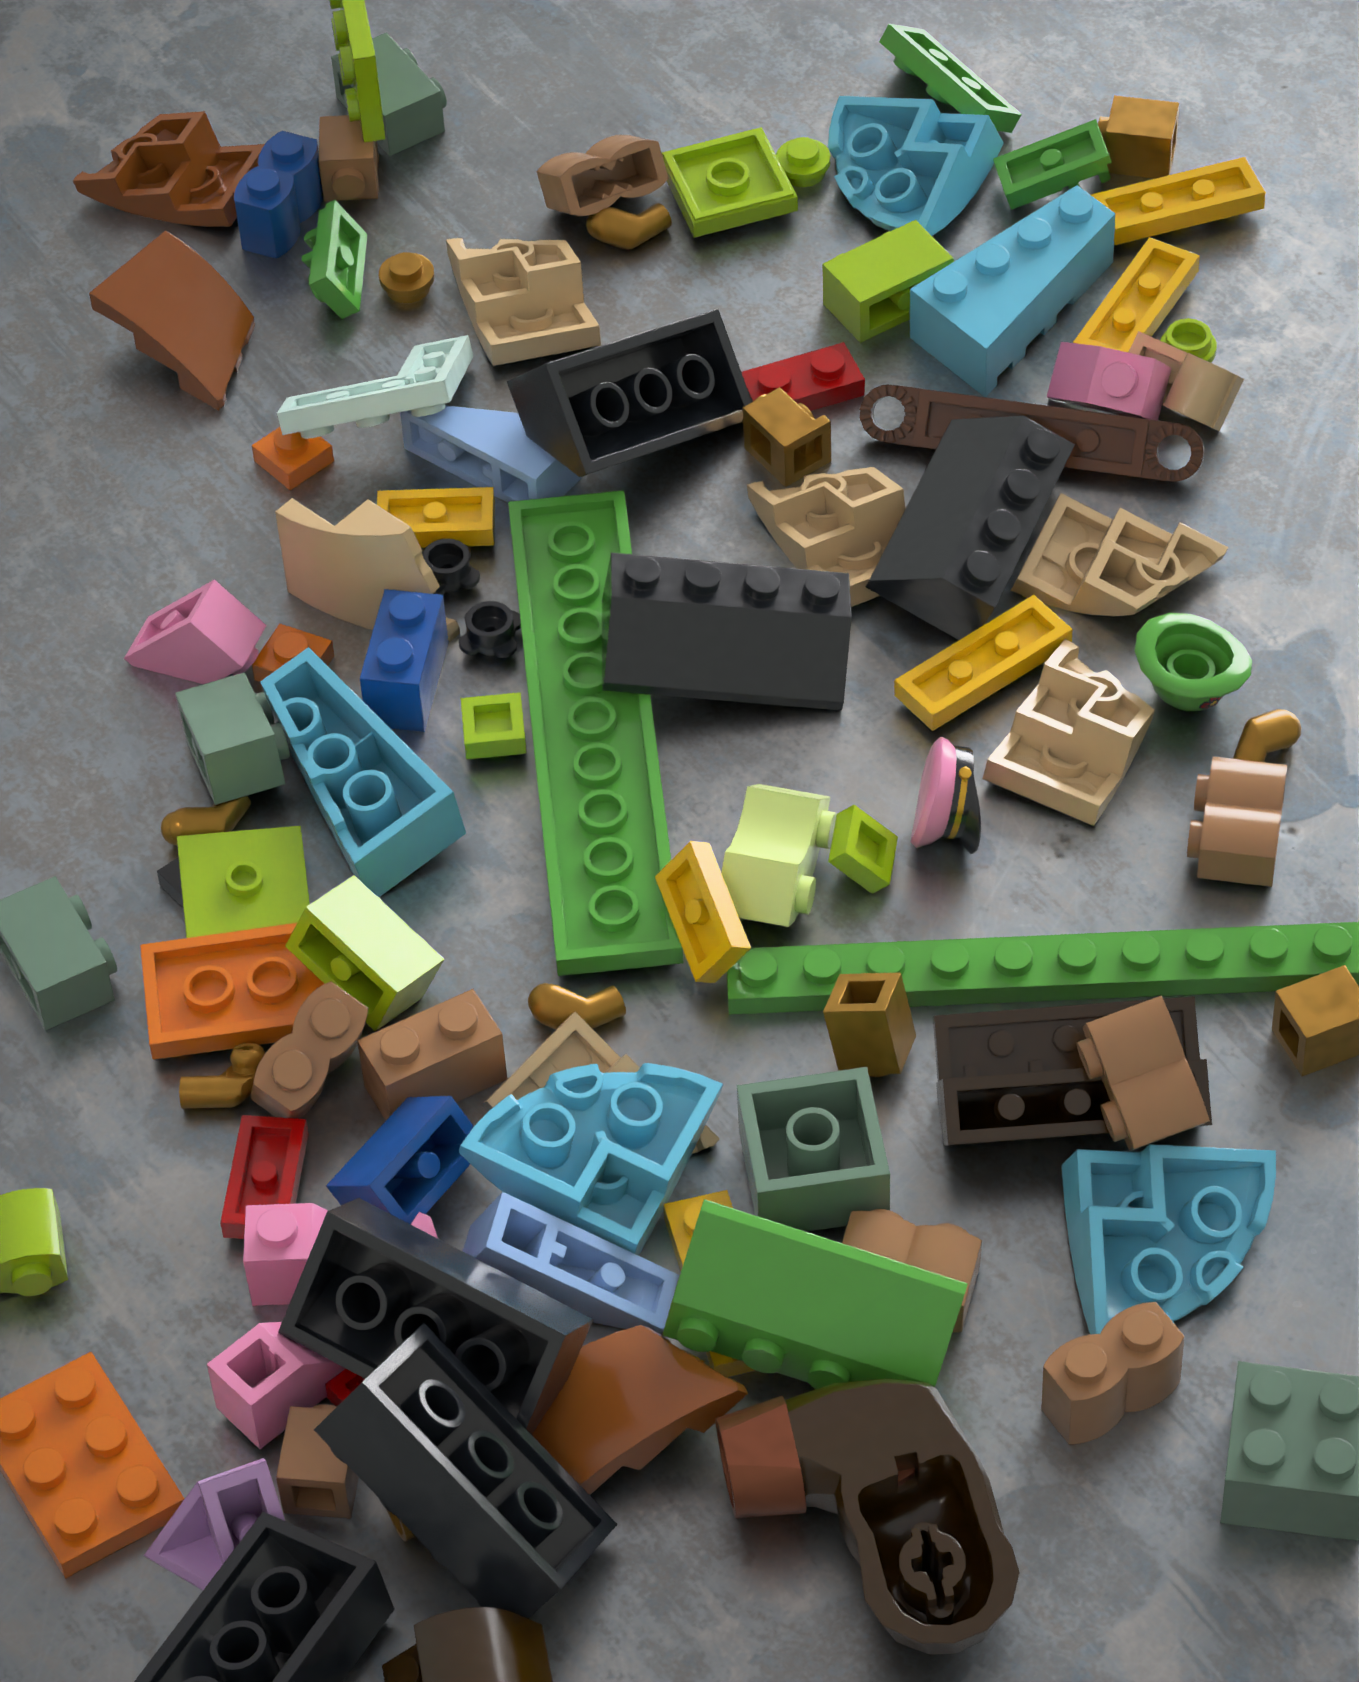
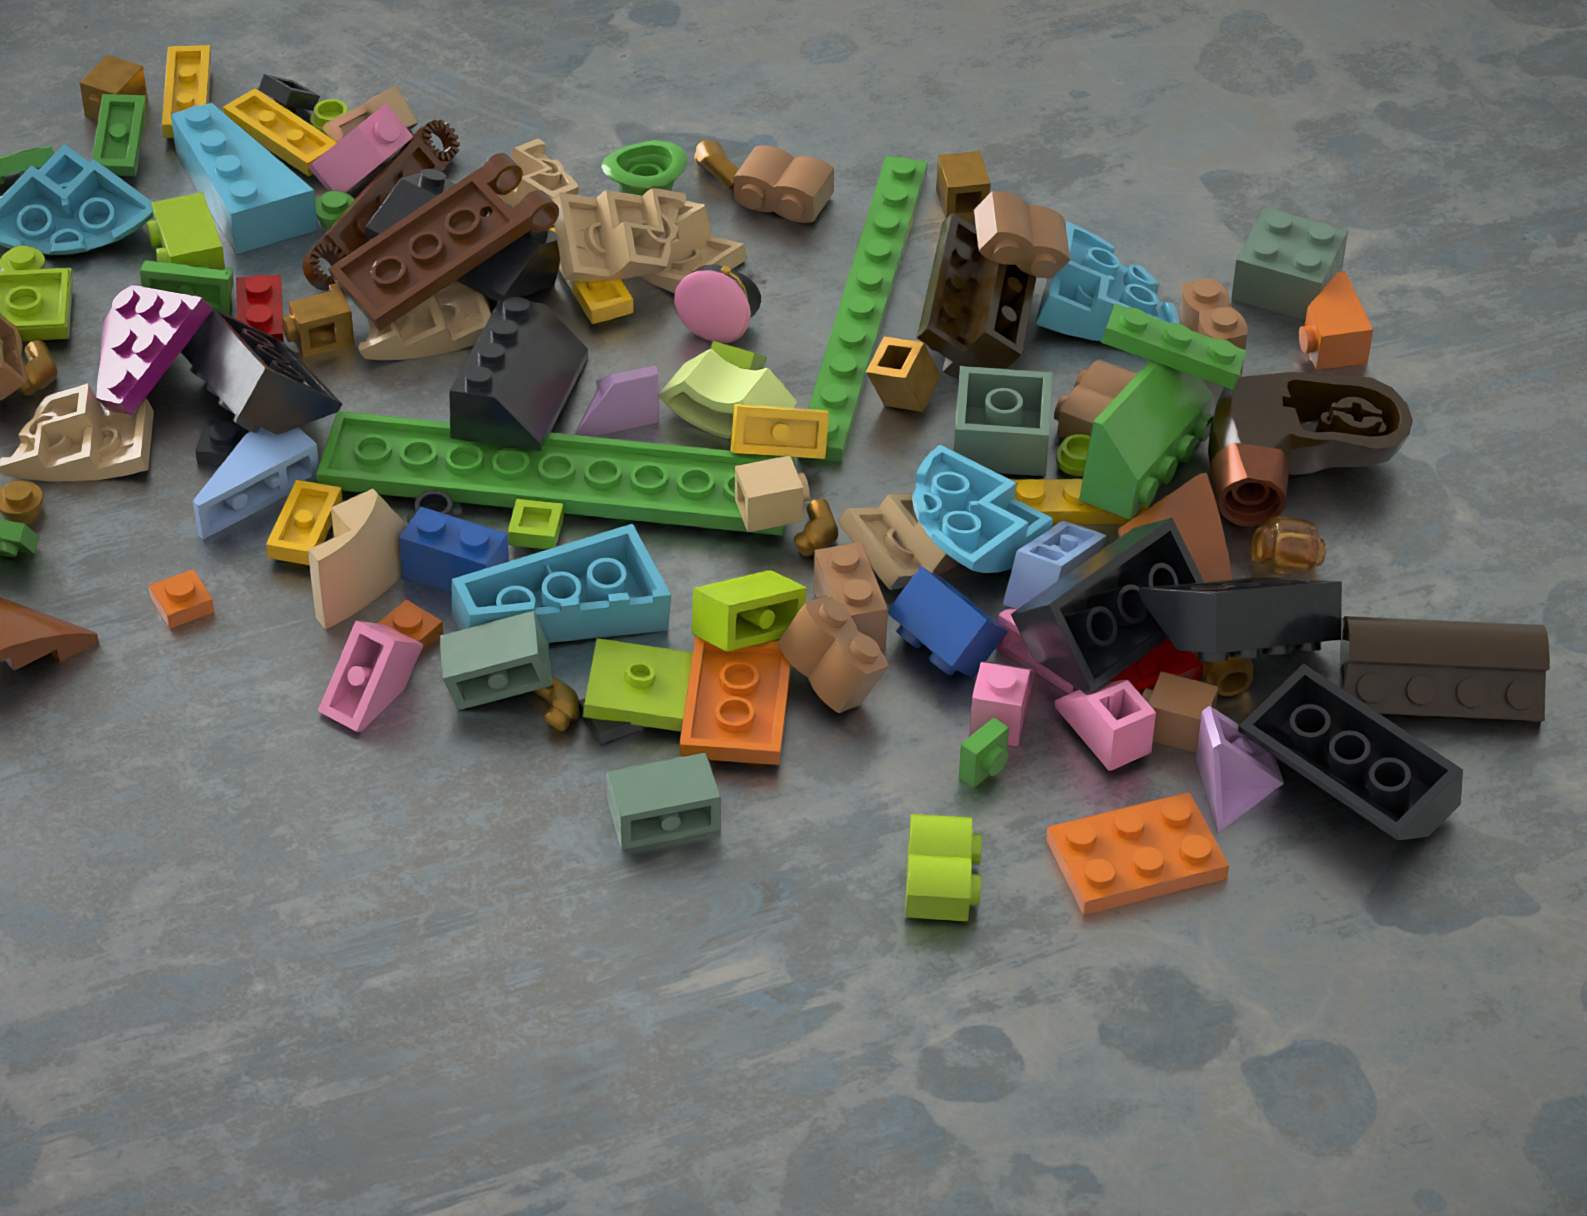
camera: 80 degrees left, 5 degrees down
pearl gold arm [179,1043,265,1109] -> none
red plate [220,1115,309,1239] -> none
light aqua plate [277,335,474,439] -> none
none -> plate [96,285,213,415]
none -> bright green plate [140,260,234,316]
none -> black plate [258,74,320,113]
none -> bright green plate [315,191,355,229]
none -> reddish brown hinge [328,153,559,331]
none -> tan slope [552,188,686,281]
none -> lavender slope [574,365,659,437]
none -> tan brick [735,456,810,532]
none -> bright green plate [959,717,1009,788]
none -> bright green plate [1101,303,1246,390]
none -> clear orange head [1251,516,1326,579]
none -> orange slope [1299,271,1373,370]

